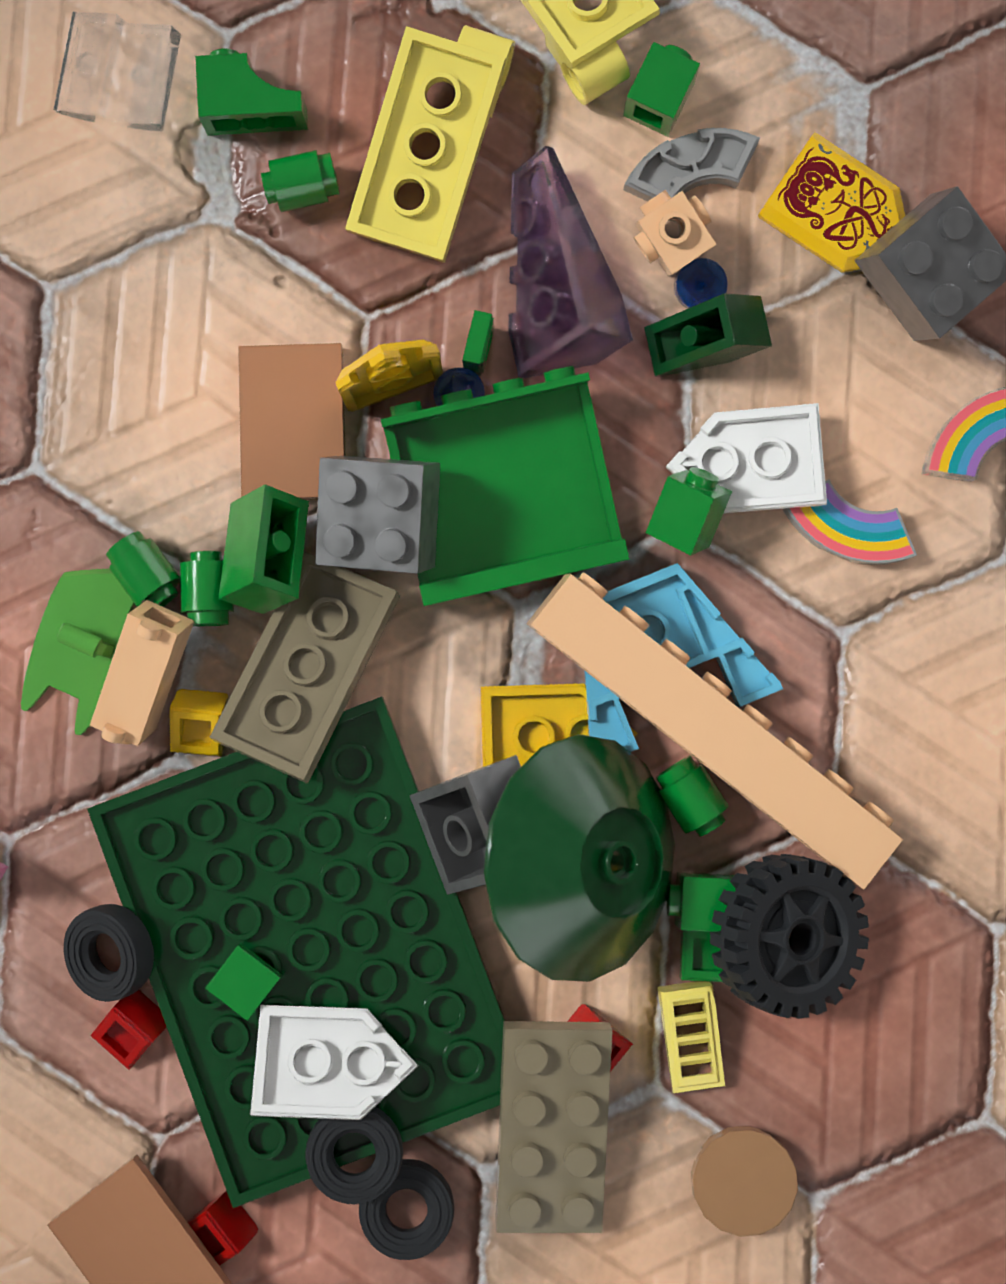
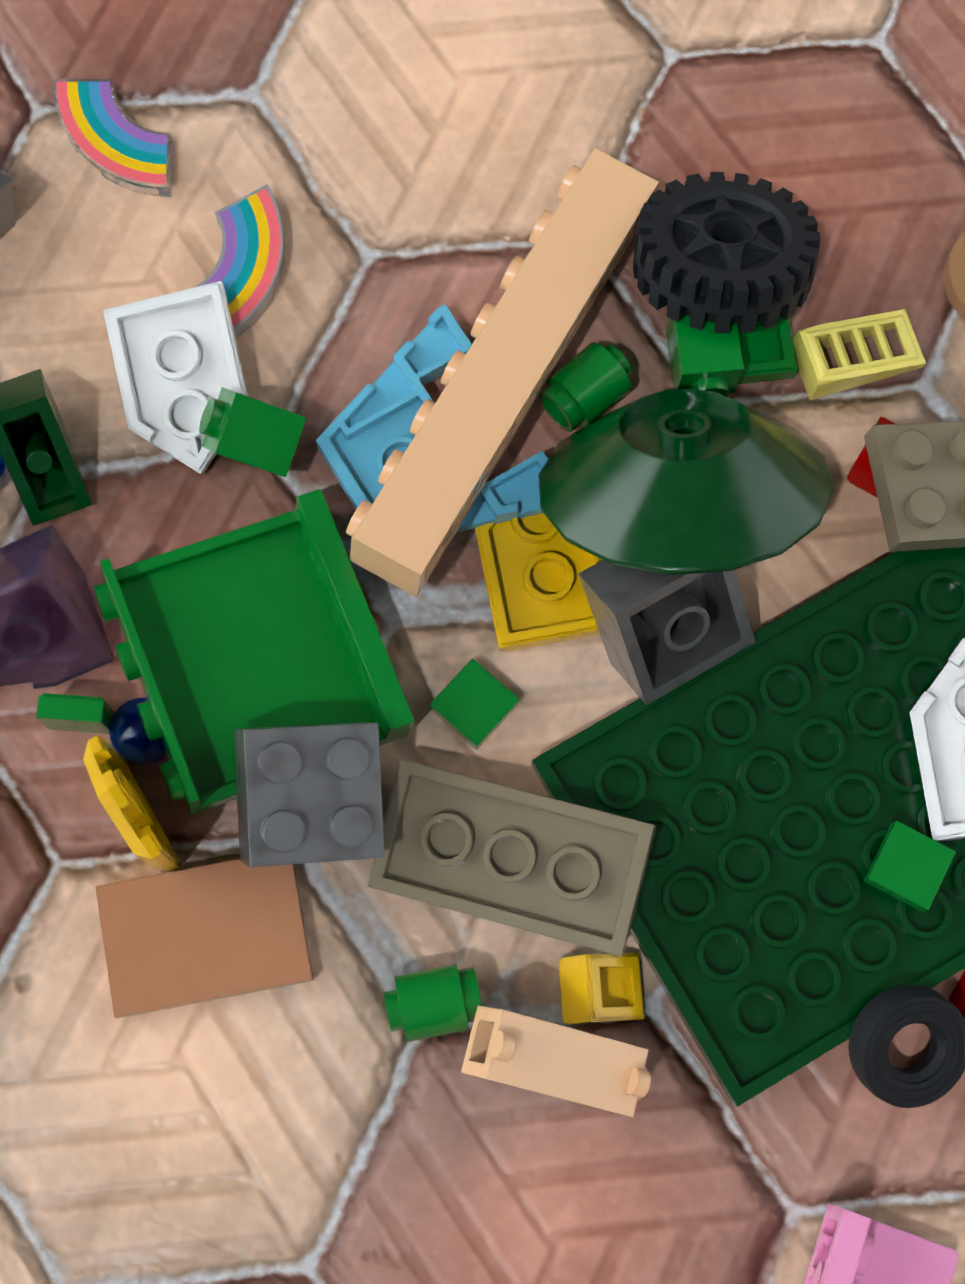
camera: 105 degrees left, 10 degrees down
bright green shield [21,569,135,735] -> none
green brick [106,531,180,607] -> none
green brick [218,484,309,614] -> none
none -> green tile [429,658,520,750]

